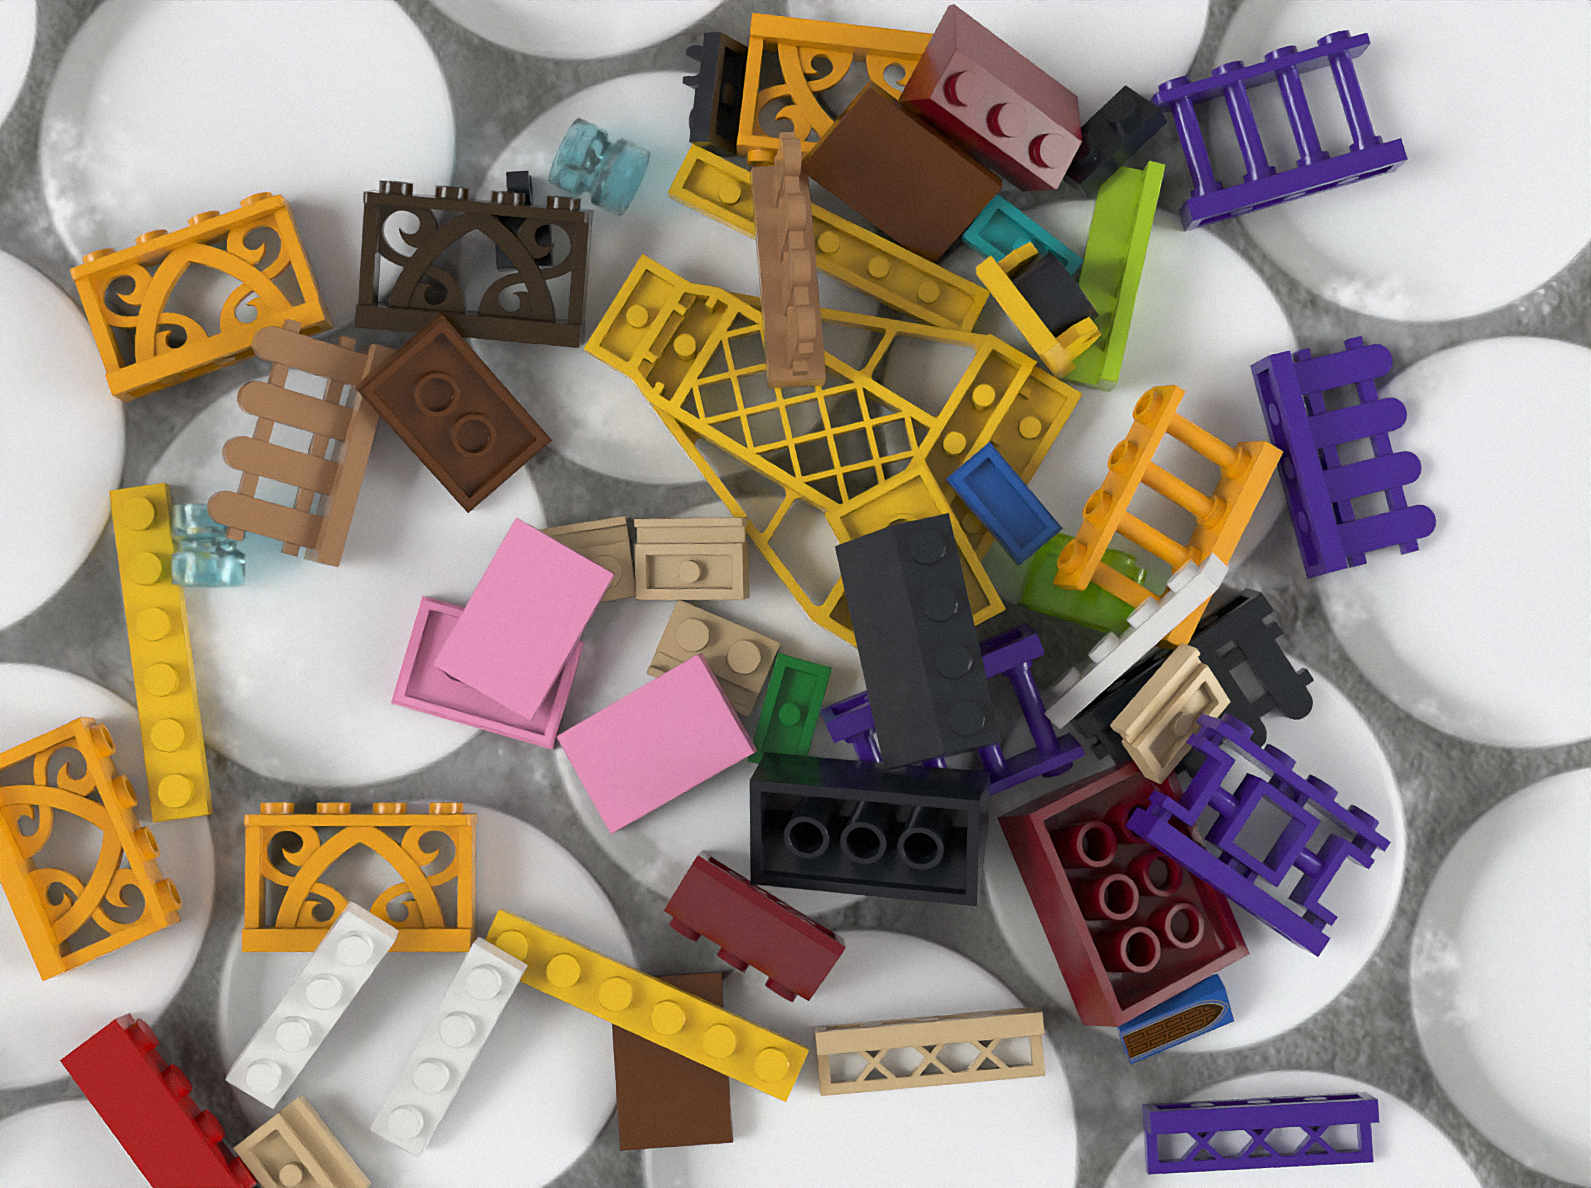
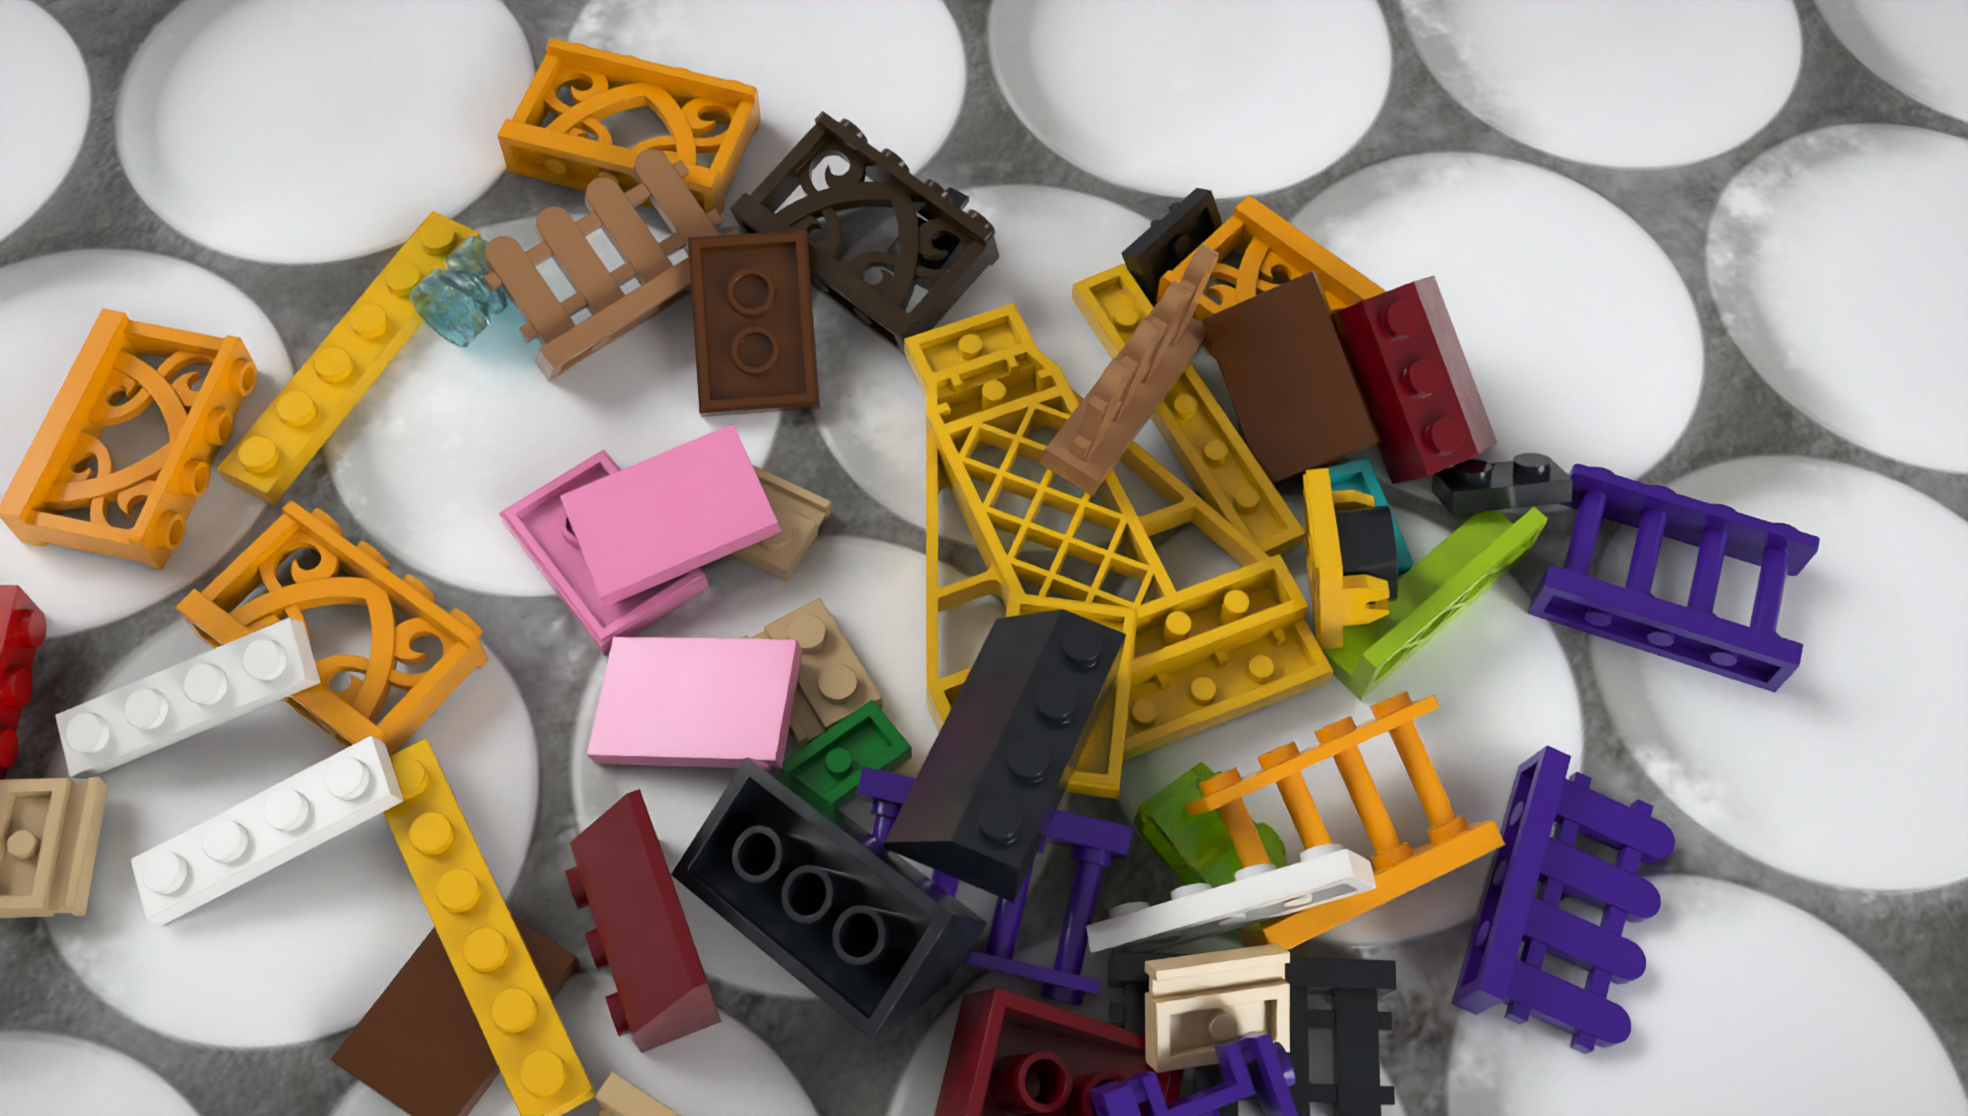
camera: 35 degrees right, 25 degrees down
clear light blue wheel [548,117,651,217] -> none
tan plate [634,517,750,600] -> none
blue tile [945,442,1063,566] -> none

